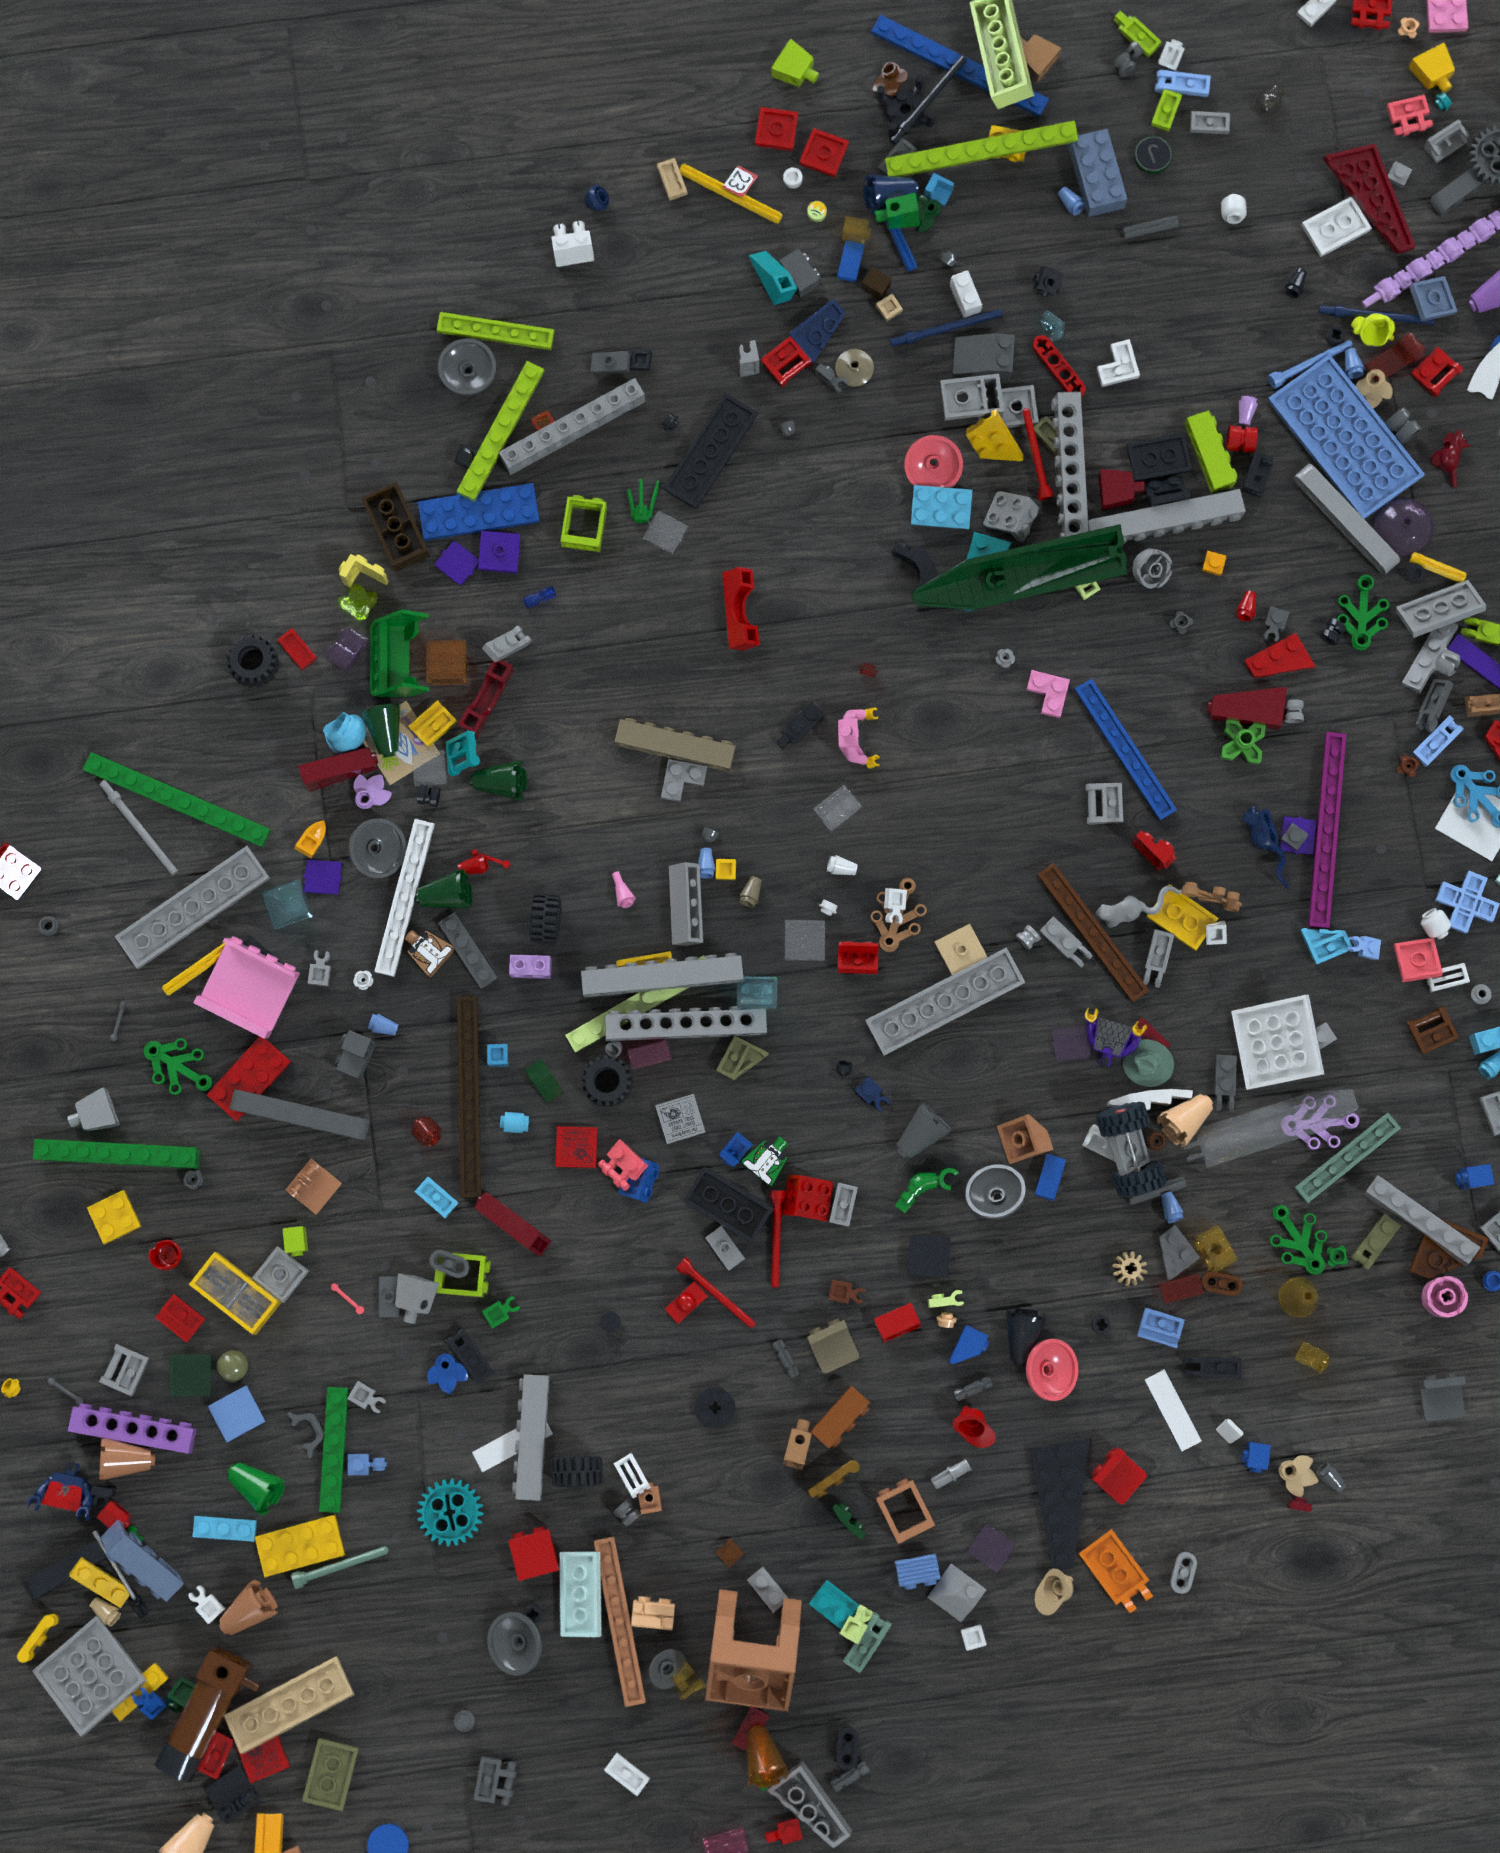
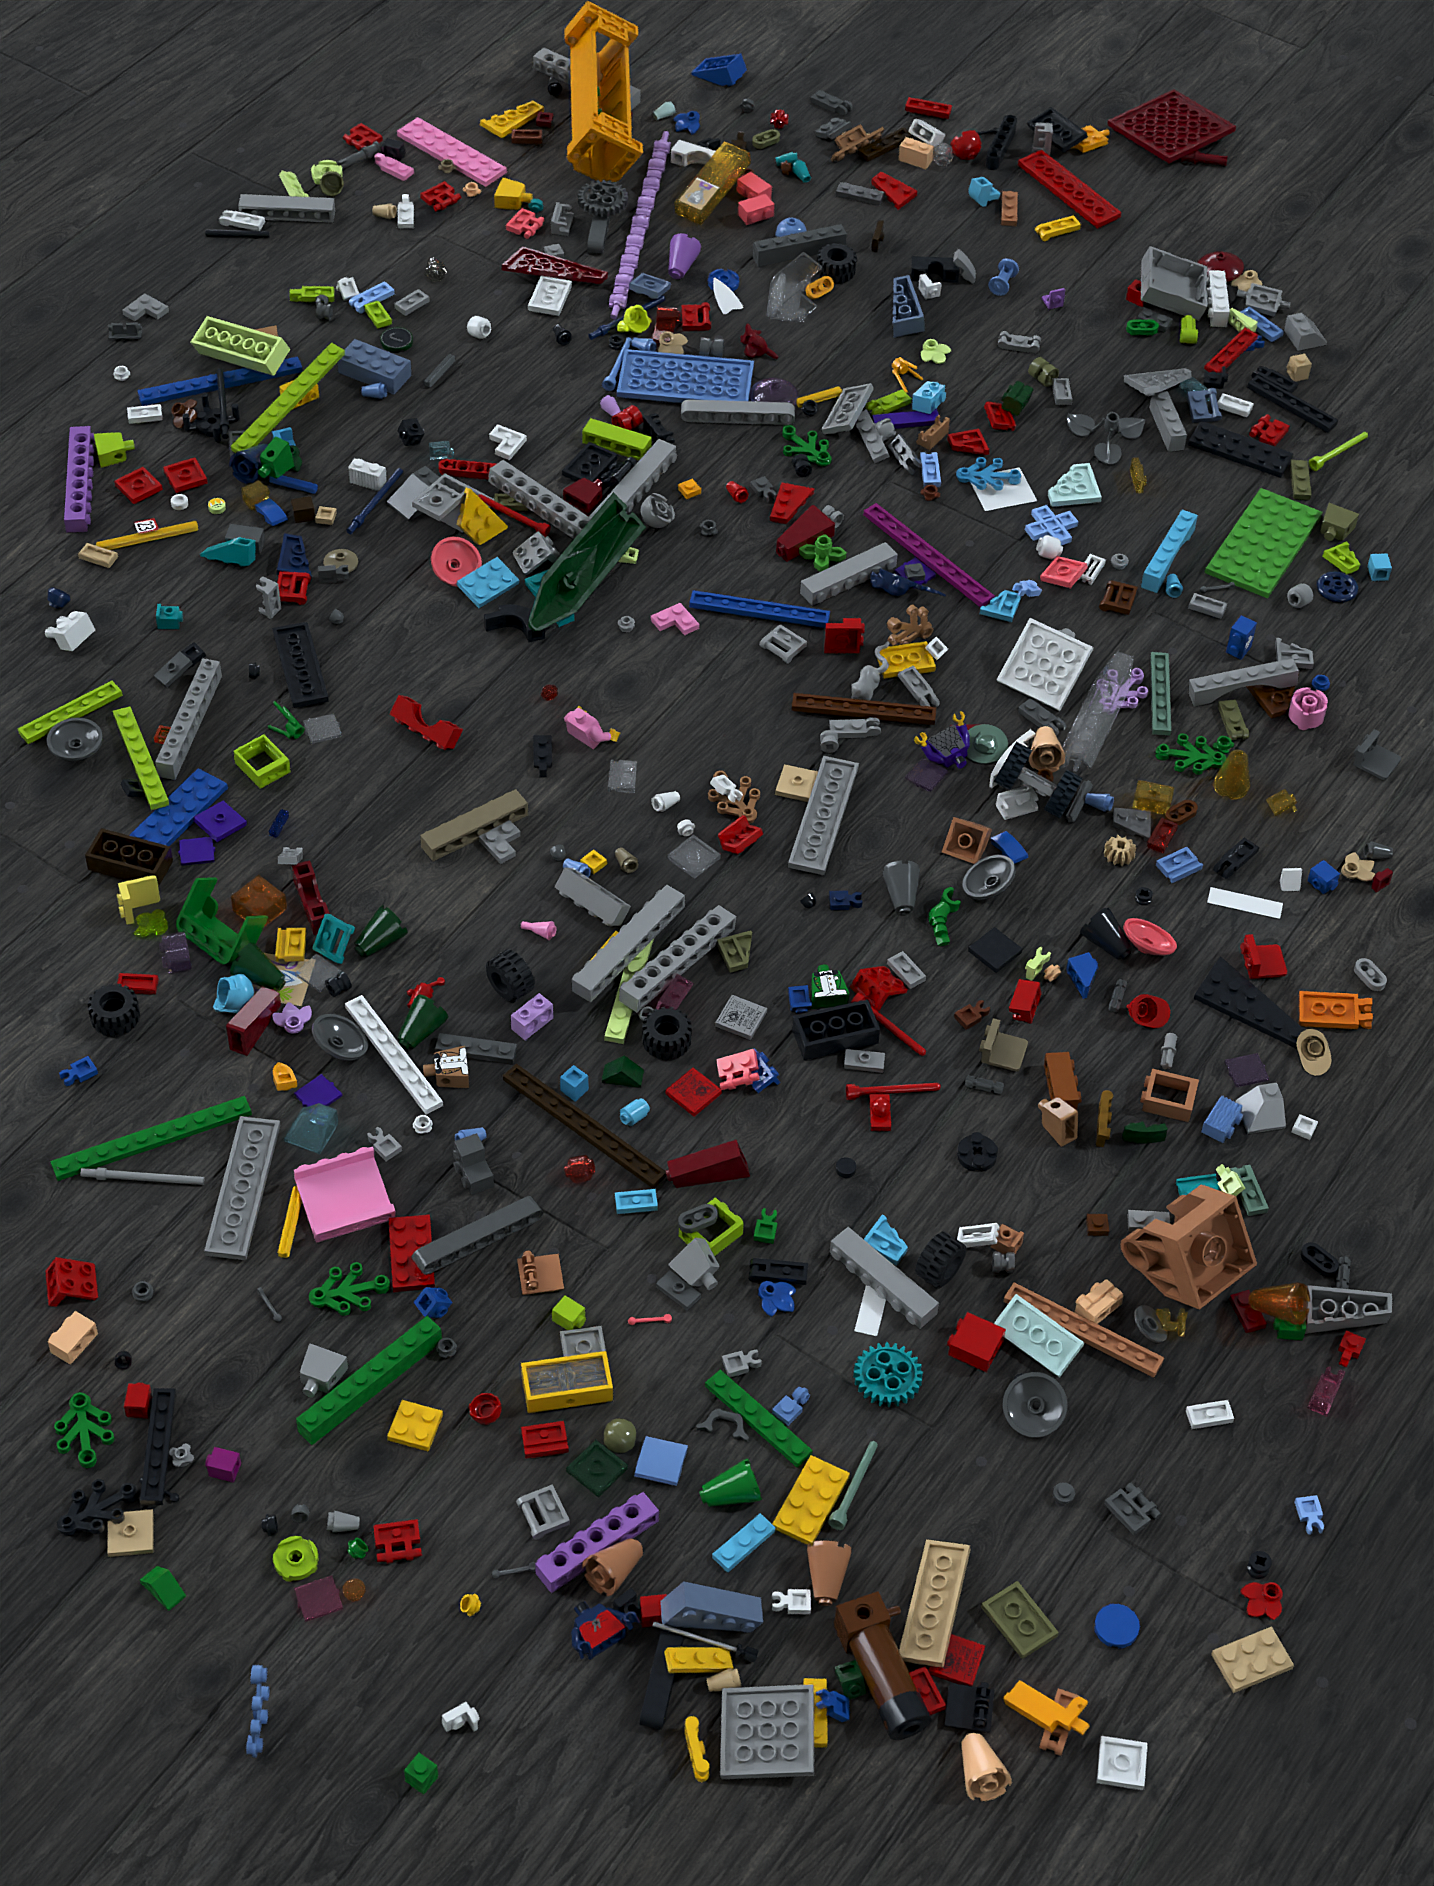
camera: 50 degrees left, 30 degrees down
clear light blue plate [737,976,777,1009] -> none
dark grey plate [939,251,958,268] -> none
none -> blue plate [59,1056,98,1086]
none -> medium lavender brick [64,426,95,533]
none -> white plate [127,404,163,424]
none -> teal brick [156,604,183,629]
none -> blue brick [414,1287,453,1318]
none -> light grey brick [800,542,898,606]
none -> medium azure wing [864,1215,908,1266]

